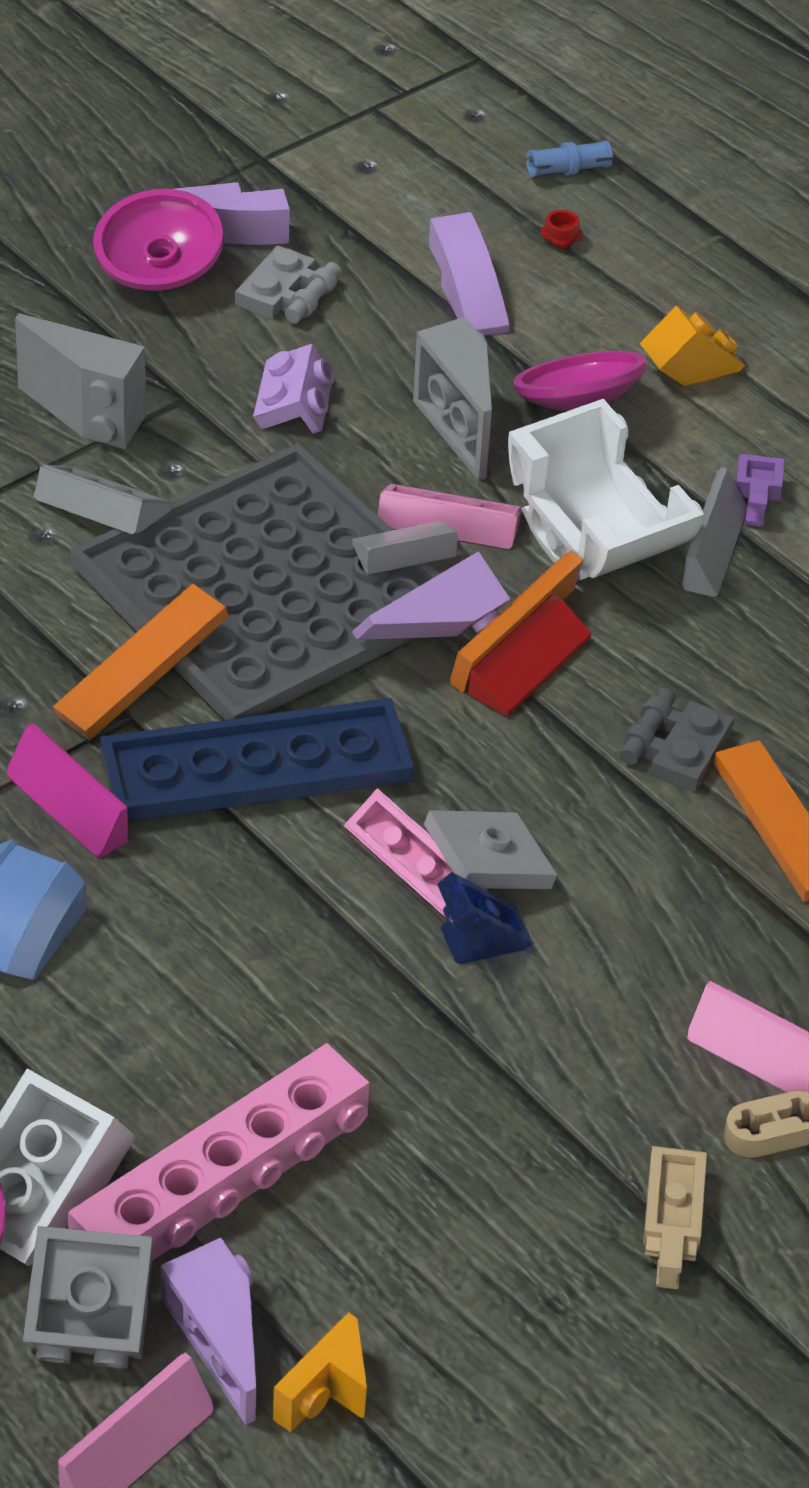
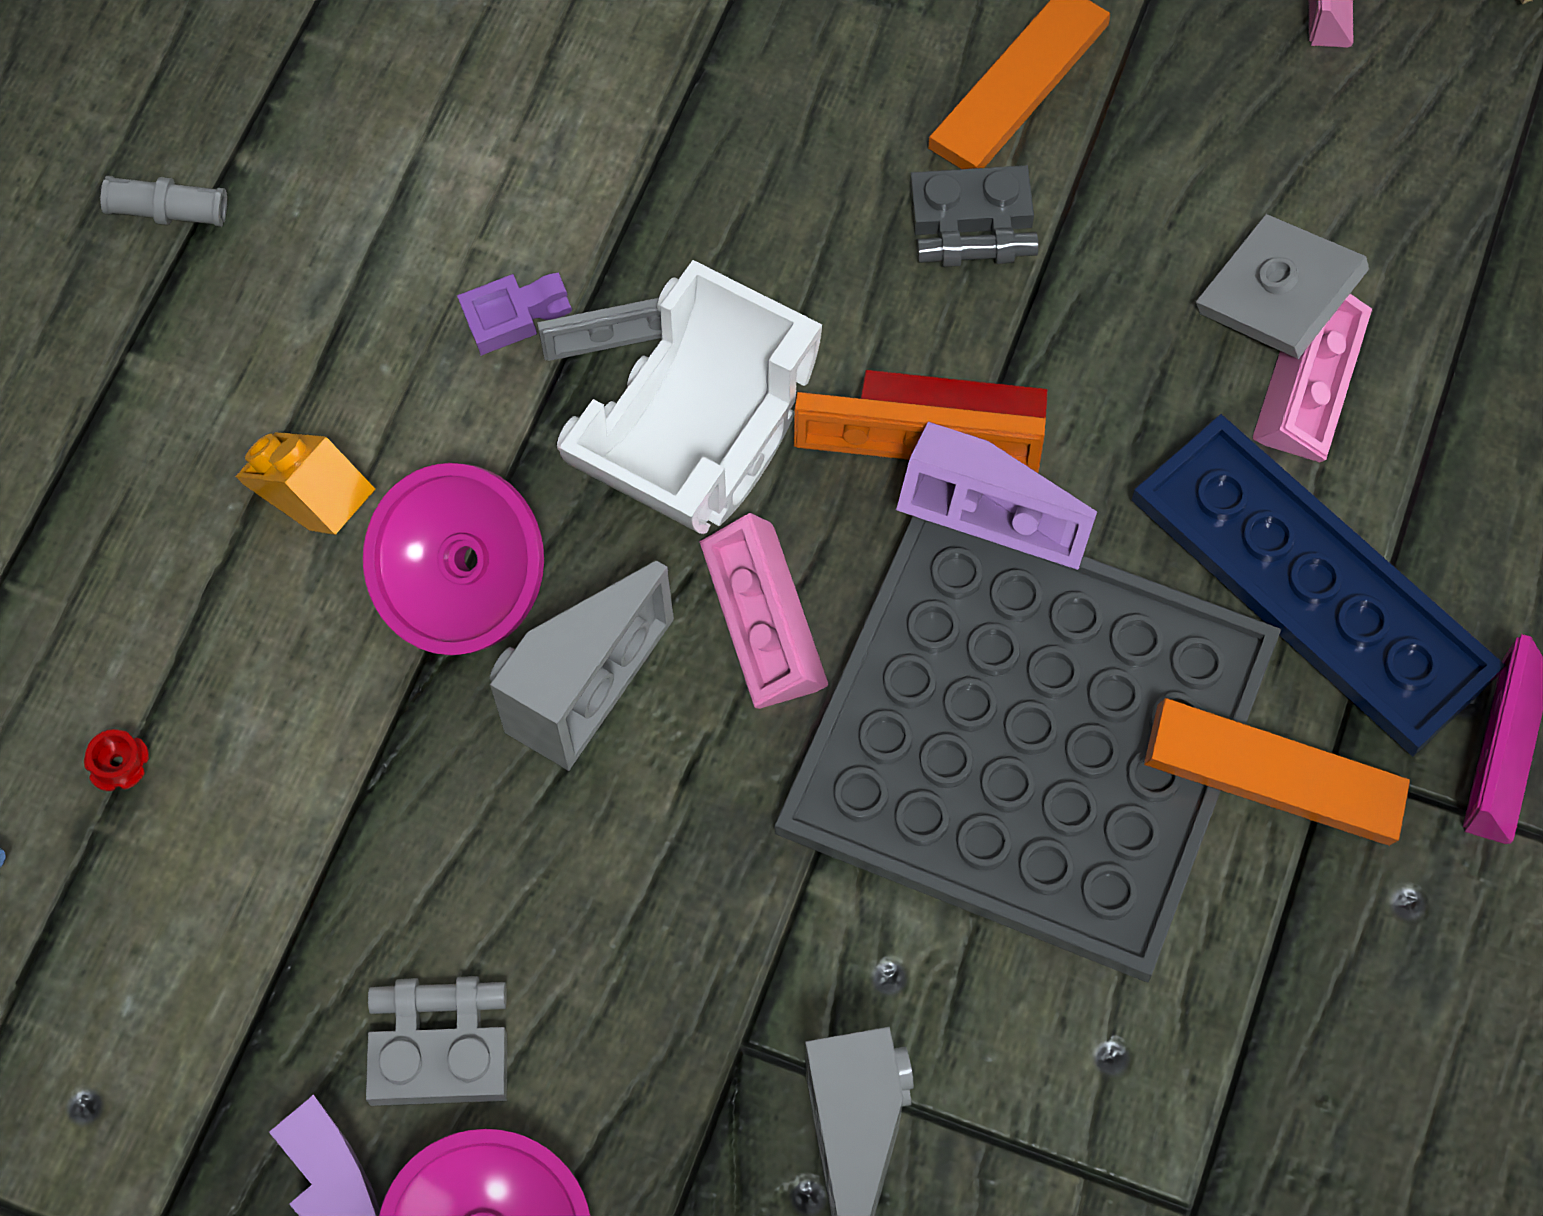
camera: 115 degrees left, 20 degrees up
light grey slope [34,465,172,534] -> none
lavender bracket [253,344,335,434] -> none
light grey slope [352,521,458,575] -> none
lavender slope [429,212,509,336] -> none
clear blue slope [437,872,533,964] -> none

